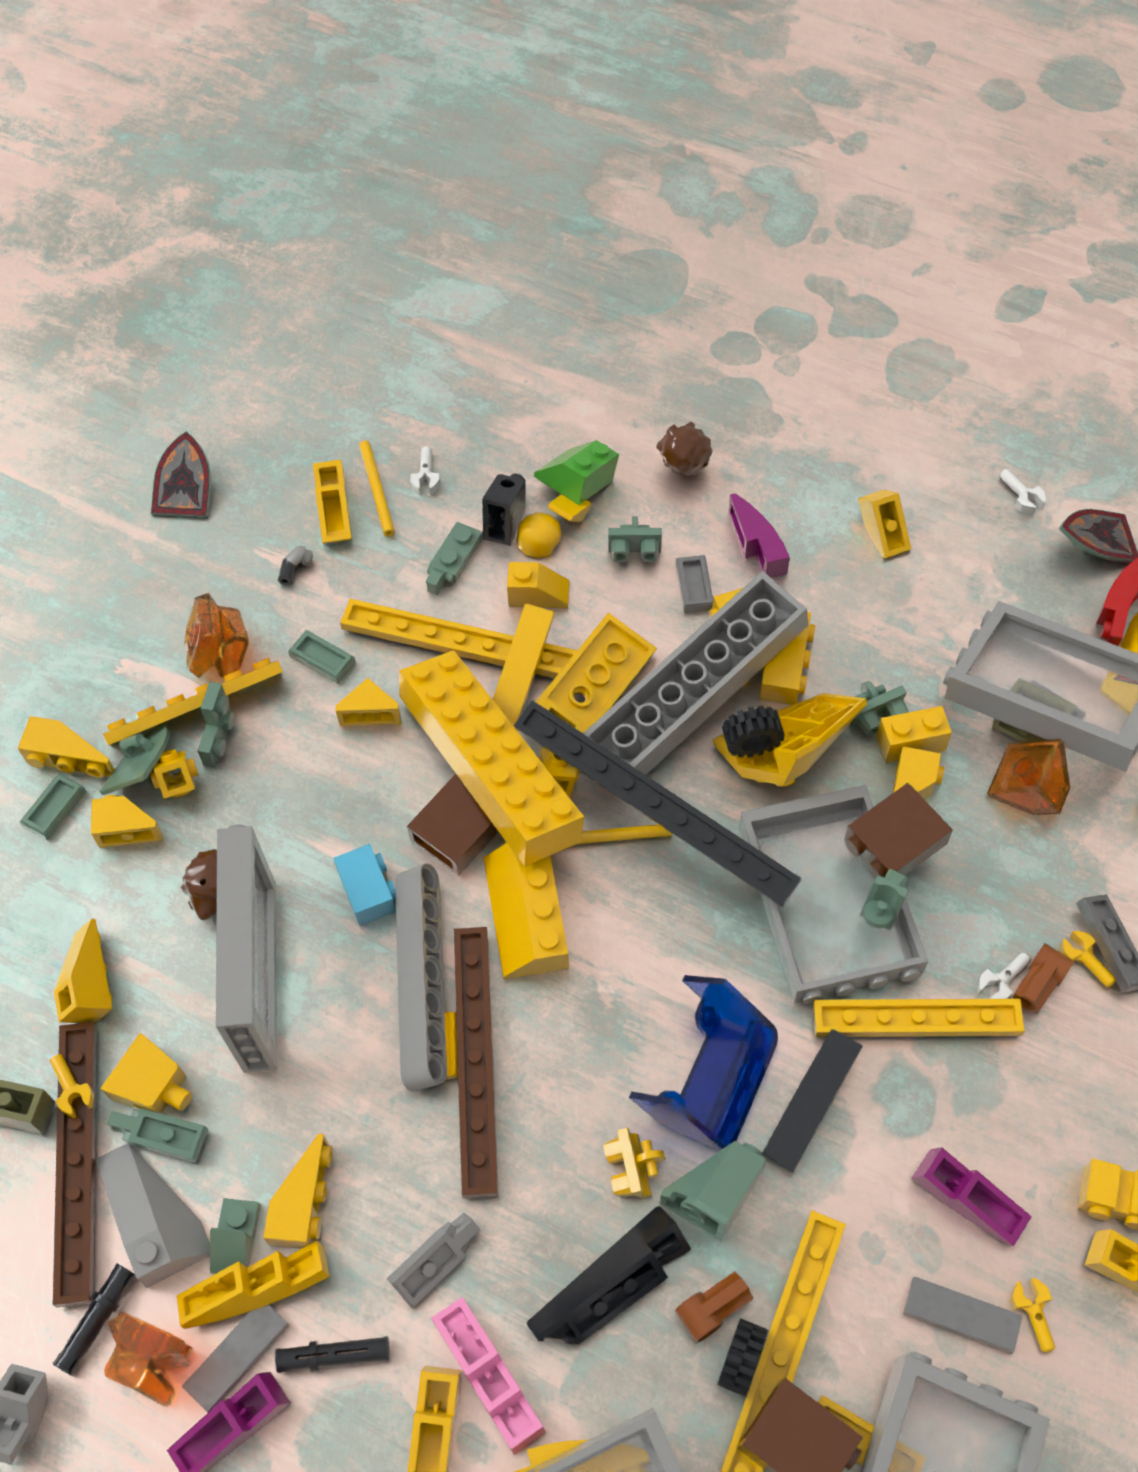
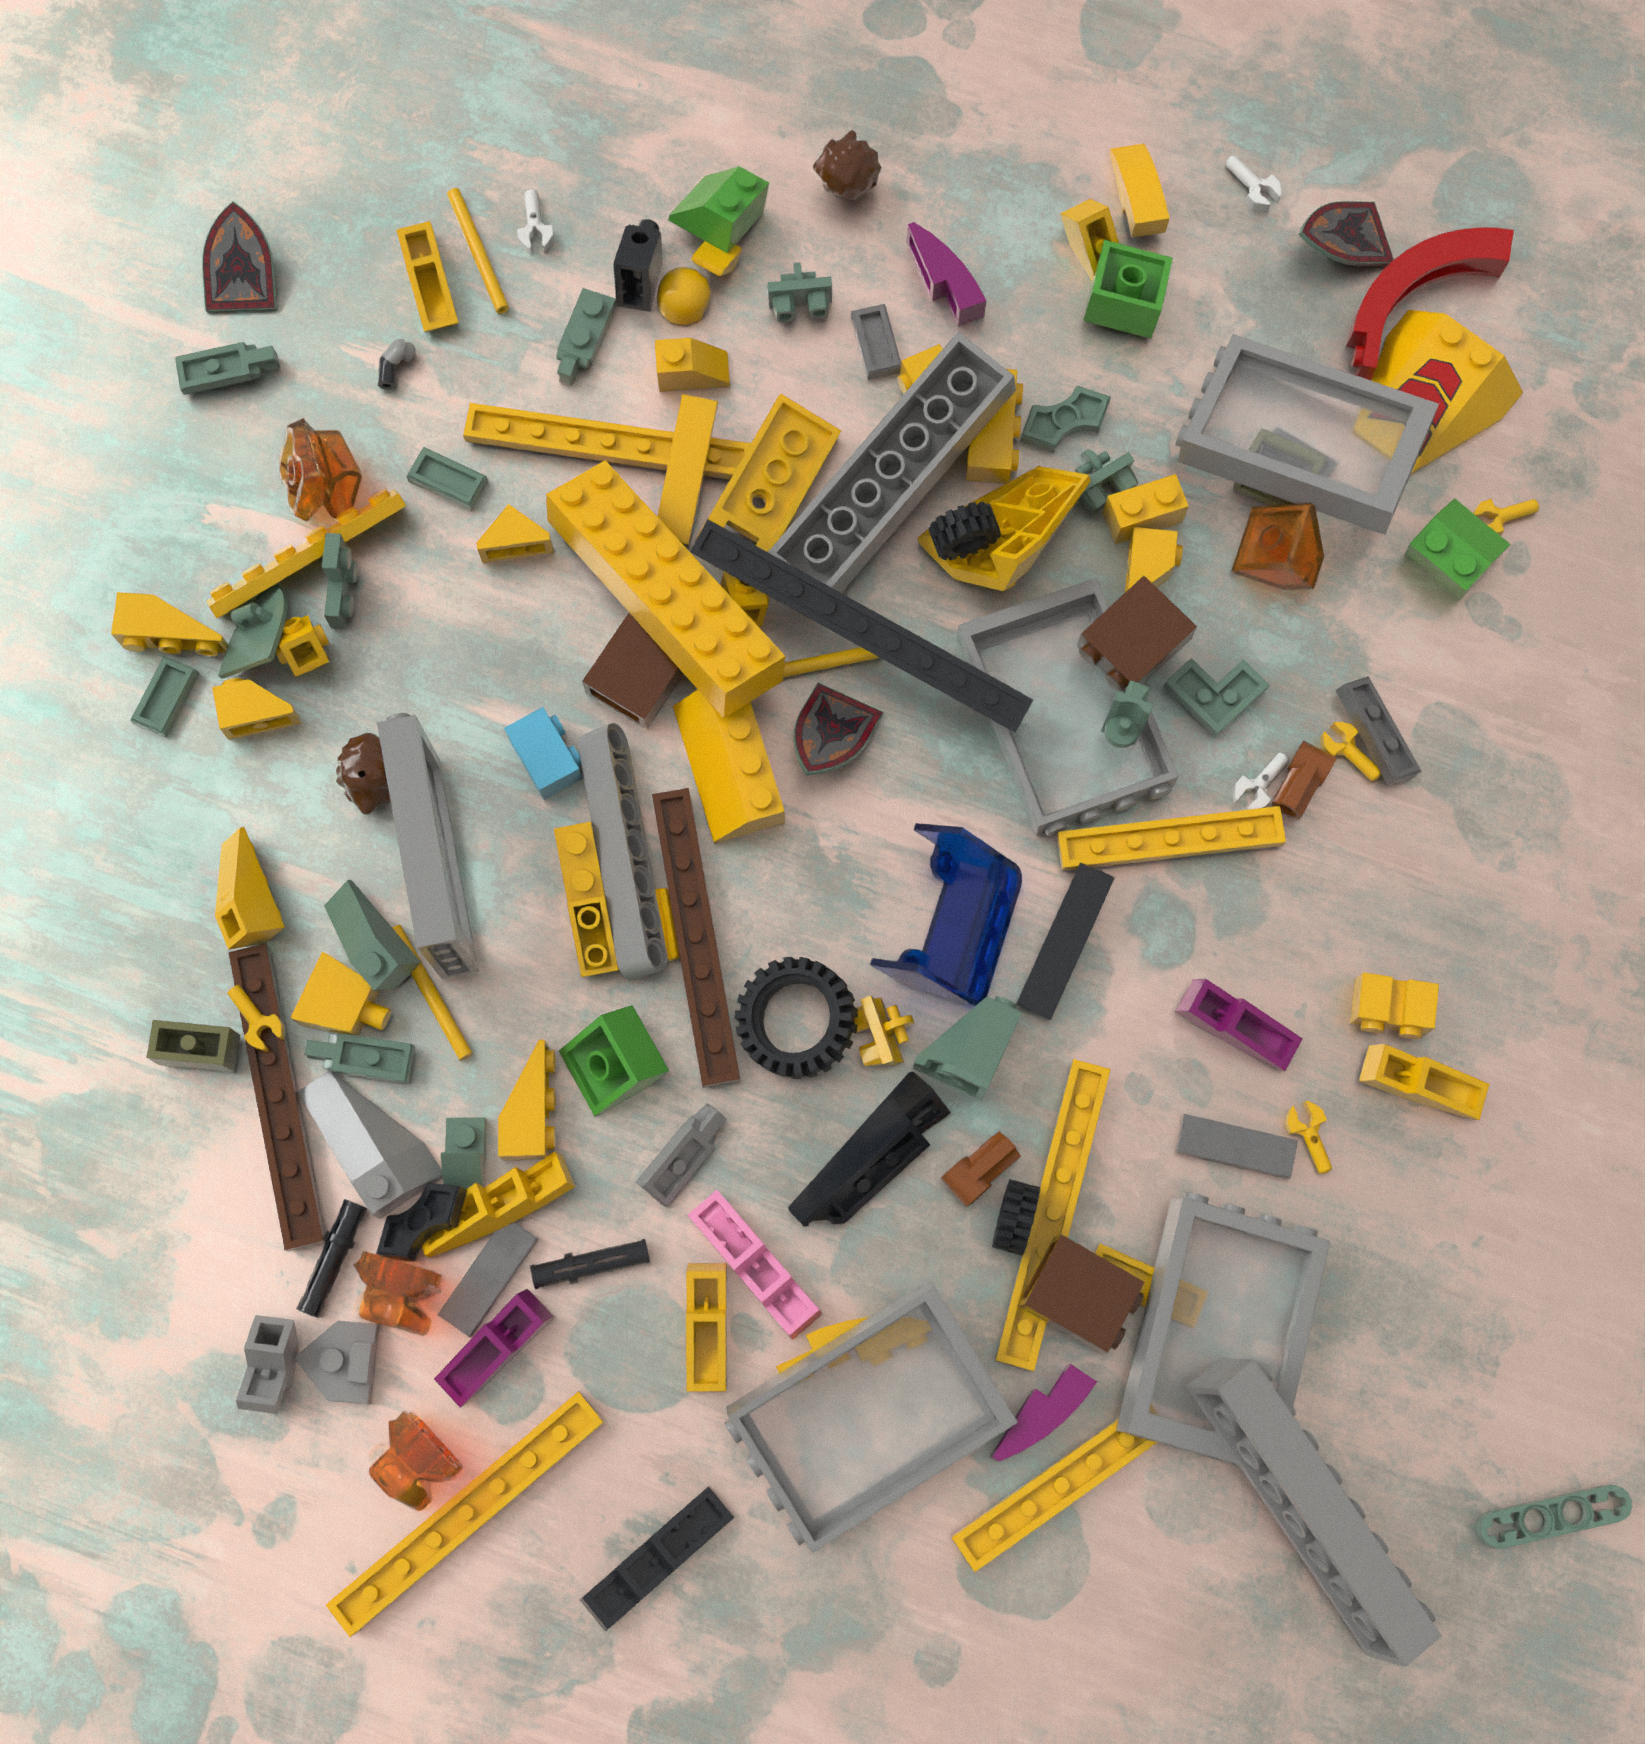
camera: 10 degrees left, 15 degrees up
none -> sand green hinge [175,342,280,395]
none -> light grey plate [294,1321,379,1404]
none -> sand green slope [324,880,421,991]
none -> black tile [376,1183,467,1262]
none -> yellow bar [392,924,473,1061]
none -> yellow slope [553,821,619,977]
none -> bright green slope [559,1005,669,1117]
none -> black tyre [735,957,858,1079]
none -> shield [793,682,884,776]
none -> sand green tile [1020,385,1111,453]
none -> bright green slope [1083,240,1173,339]
none -> yellow slope [1110,143,1170,238]
none -> sand green plate [1163,658,1269,738]

